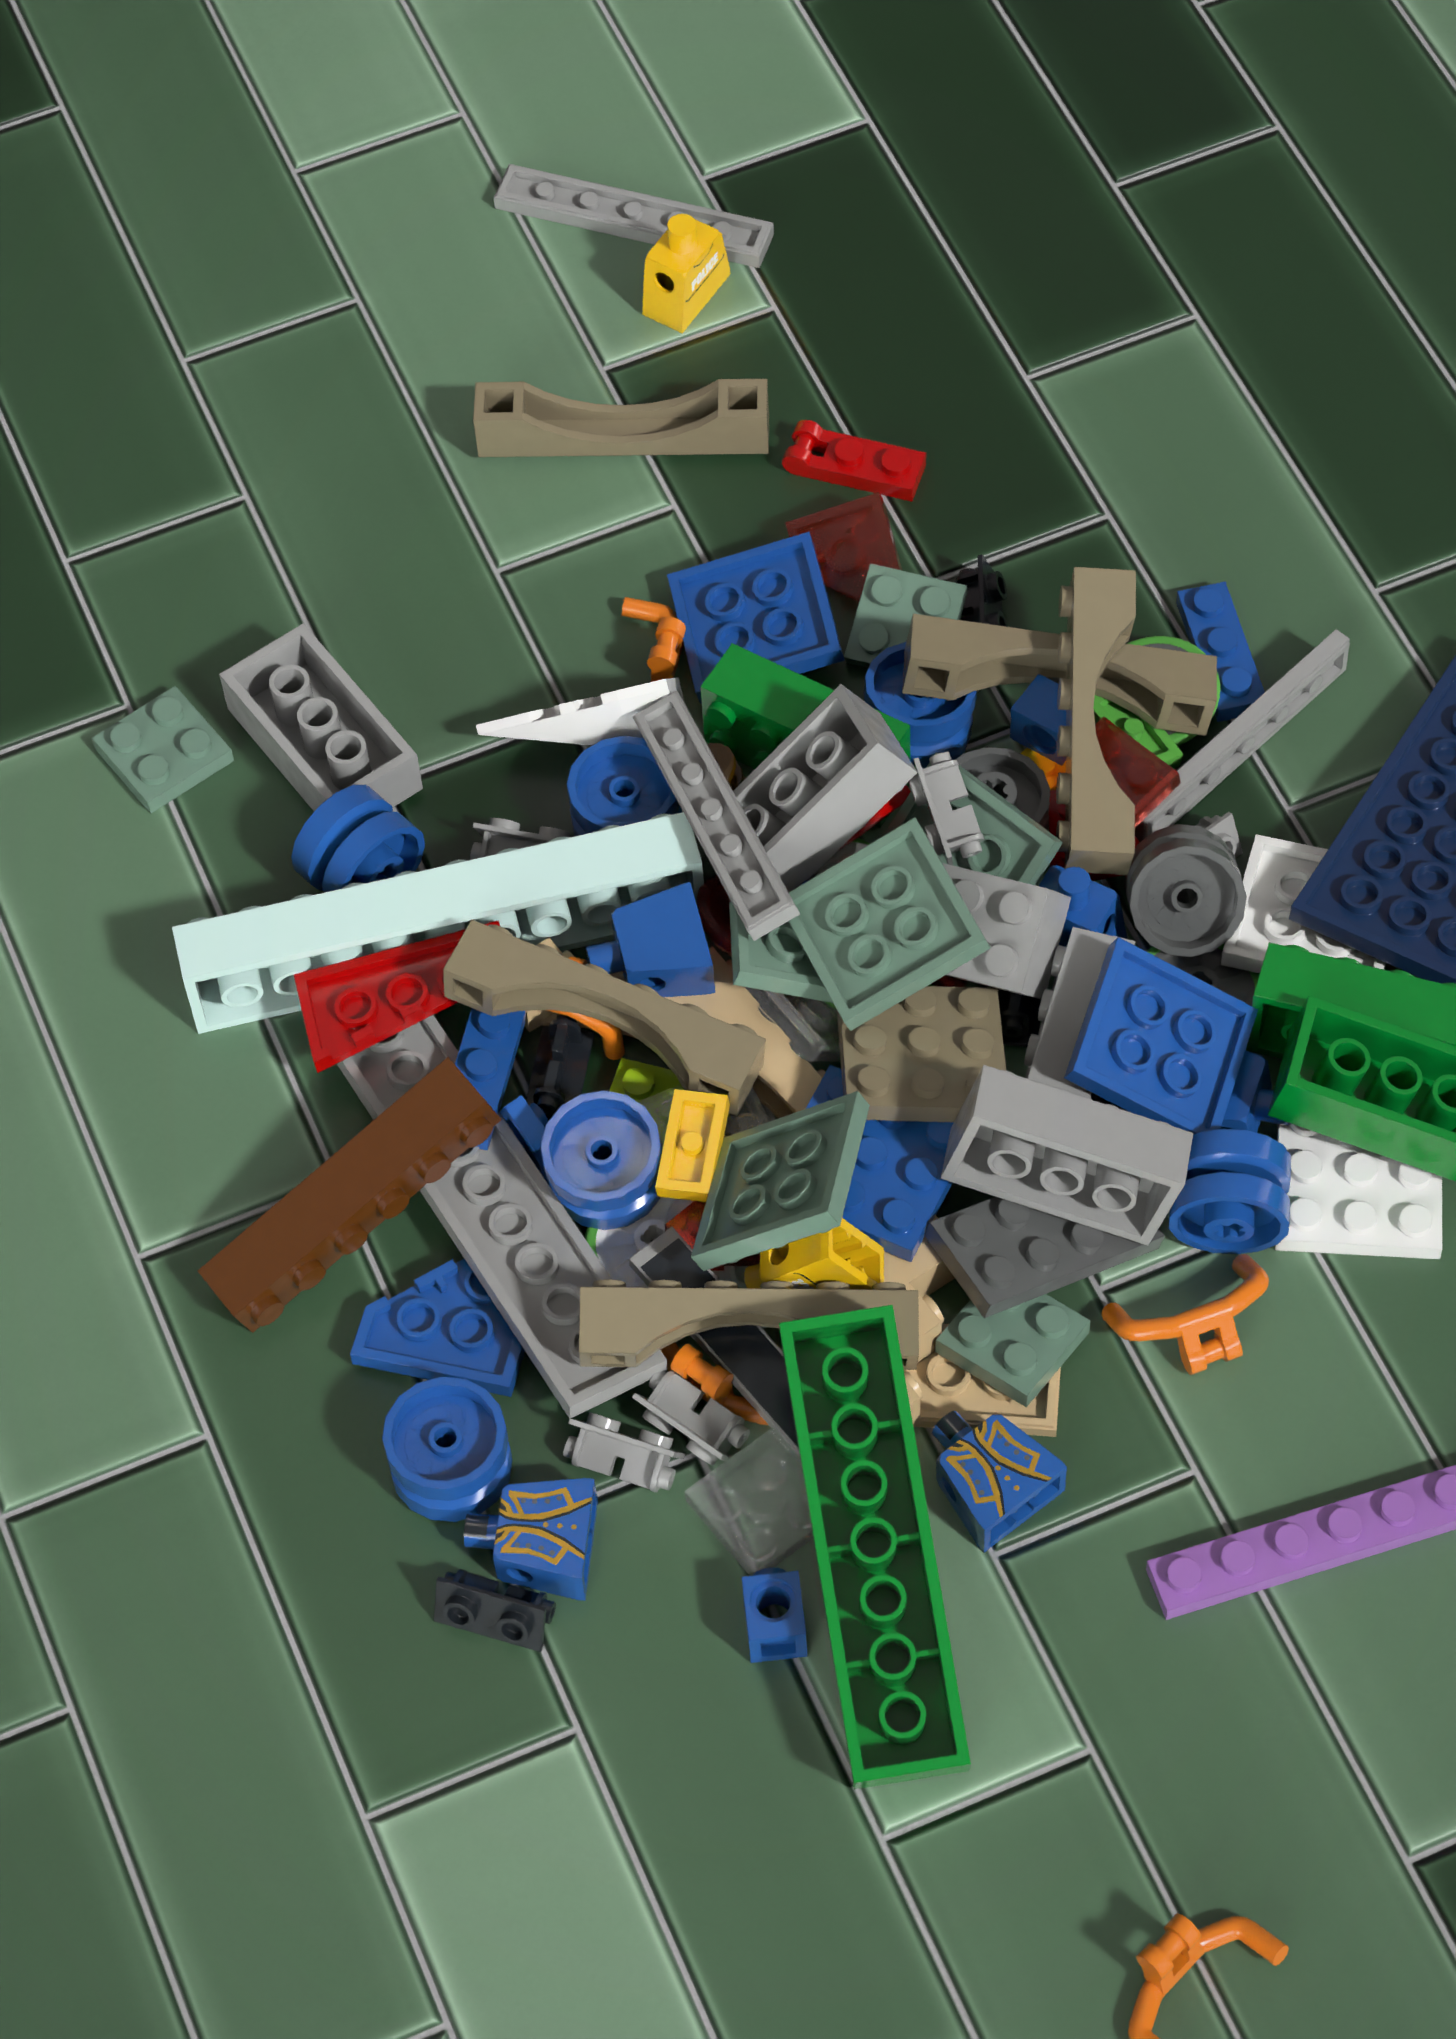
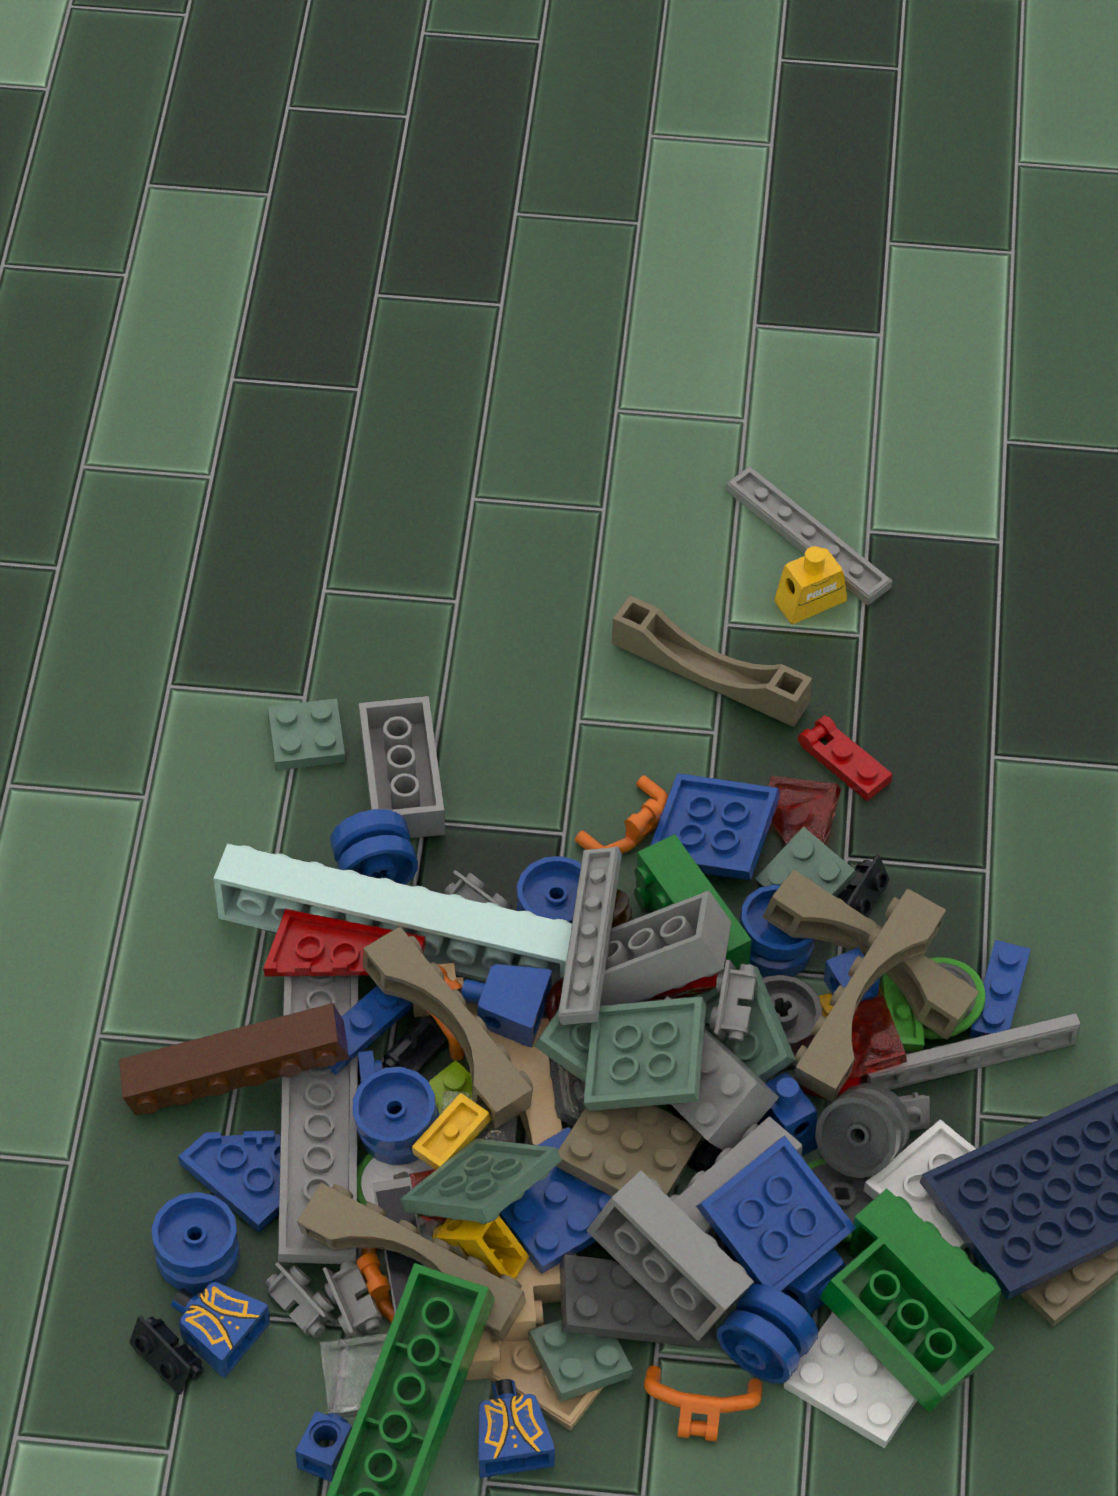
camera: 25 degrees right, 5 degrees down
white wedge [476,677,684,745] -> none

